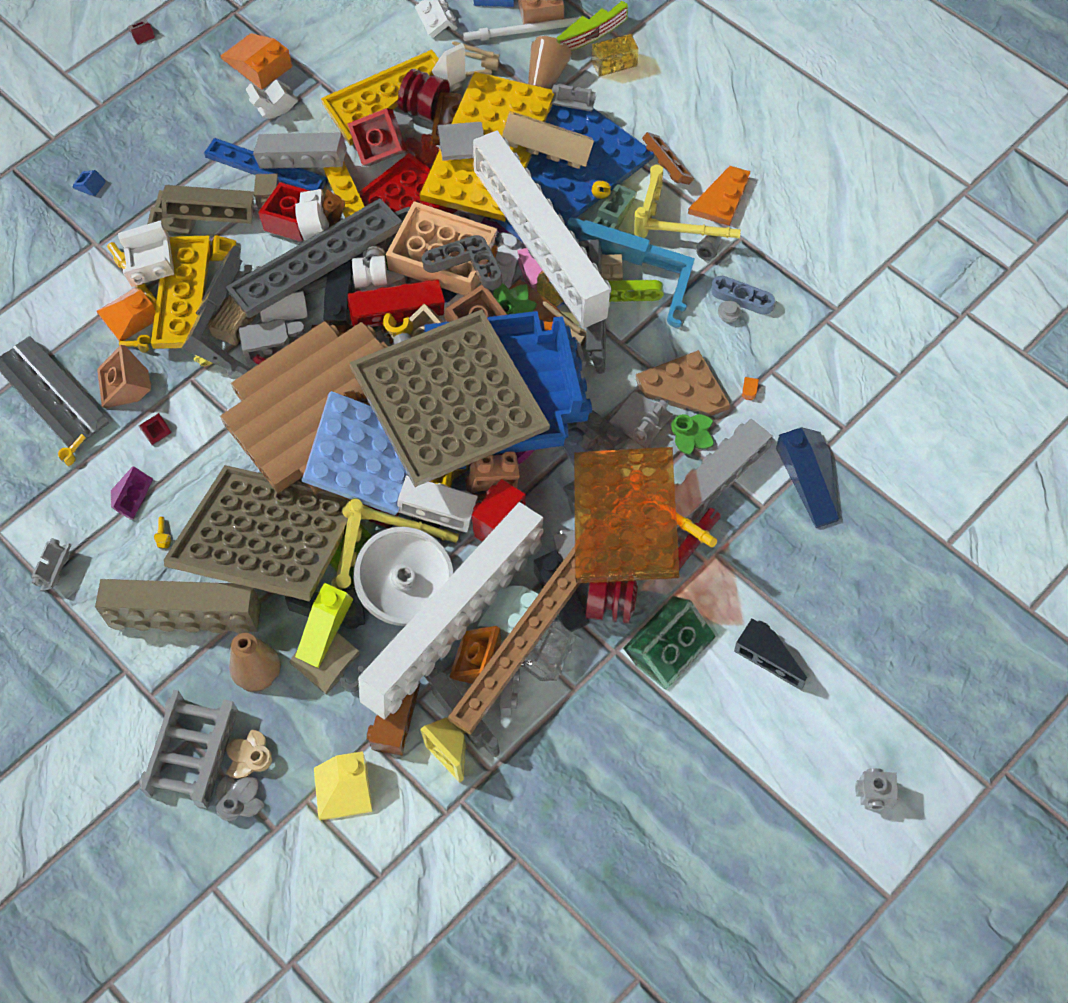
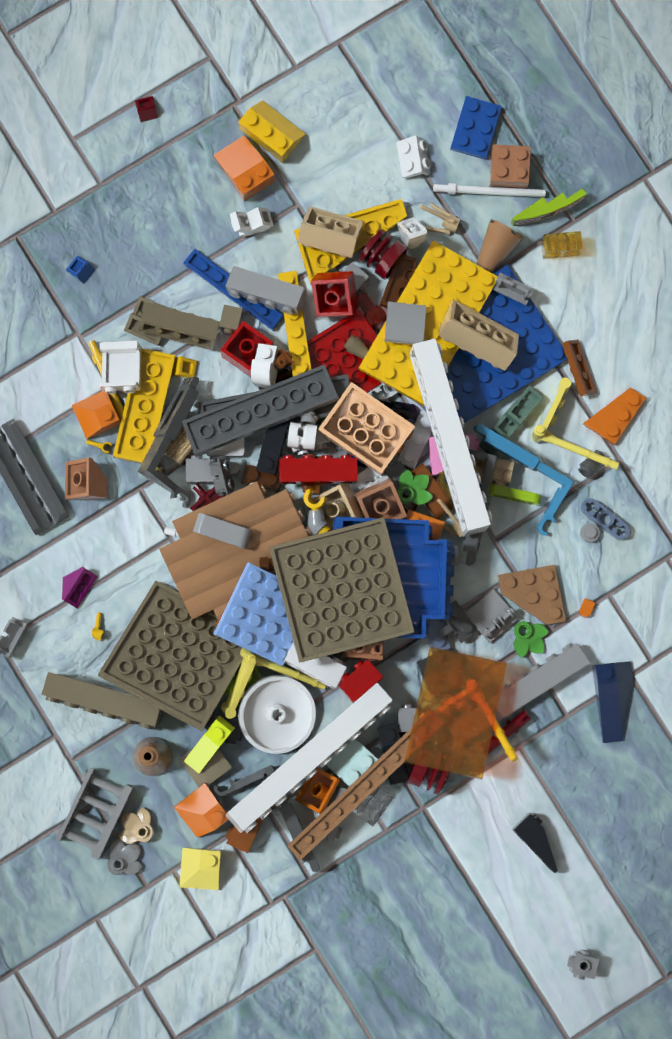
camera: 10 degrees right, 20 degrees up
yellow hand [58,434,86,466] -> none
dark red slope [138,413,172,445] -> none
dark grey beam [421,235,503,290] -> none
light yellow slope [421,717,466,783] -> none
yellow hinge [592,181,611,199] -> none
clear green slope [623,596,716,690] -> none
none -> orange slope [174,783,229,838]
none -> light grey beam [193,513,252,549]
none -> dark grey hinge [208,454,235,496]
none -> yellow slope [238,100,306,163]
none -> tan slope [297,206,364,258]
none -> dark tan cone [343,335,369,359]

